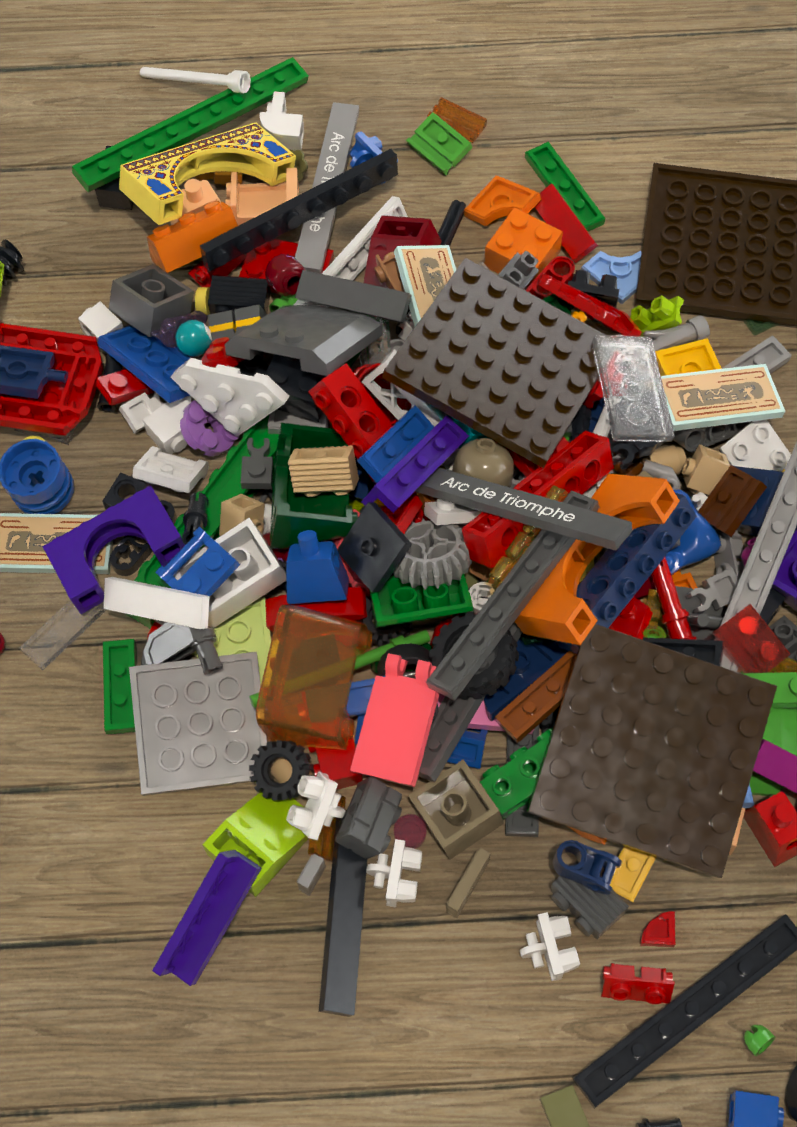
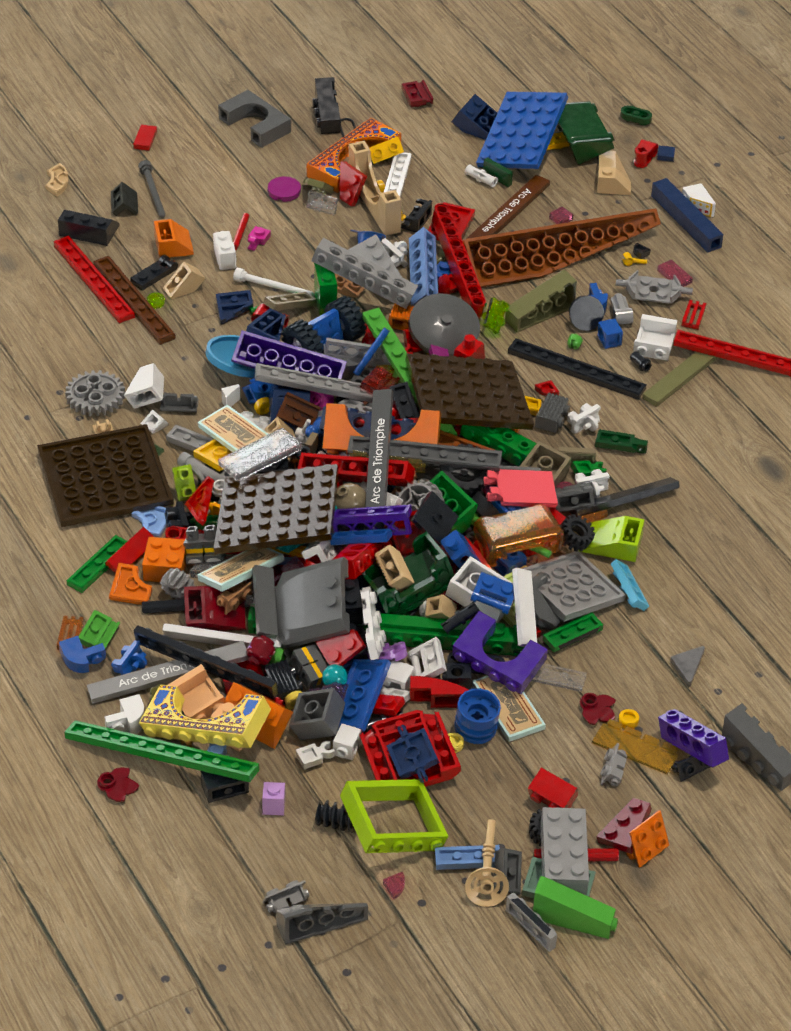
camera: 120 degrees left, 20 degrees down
white piece [140,67,251,93] -> none
dark purple fence [152,850,262,986] -> none
dark grey plate [241,438,274,489] -> none
white hips [286,772,346,840] -> none
light grey tile [297,854,326,896] -> none
dark blue piece [553,840,622,895] -> none
red hinge [601,963,675,1004] -> none
none -> blue brick [59,636,106,673]
none -> dark red plate [97,767,139,802]
none -> light grey gear [160,568,195,599]
none -> lavender brick [262,782,285,816]
none -> white plate [296,741,335,770]
none -> red slope [410,676,469,708]
none -> green plate [571,460,607,477]
none -> dark green hinge [595,429,648,453]
none -> medium azure plate [611,559,650,611]

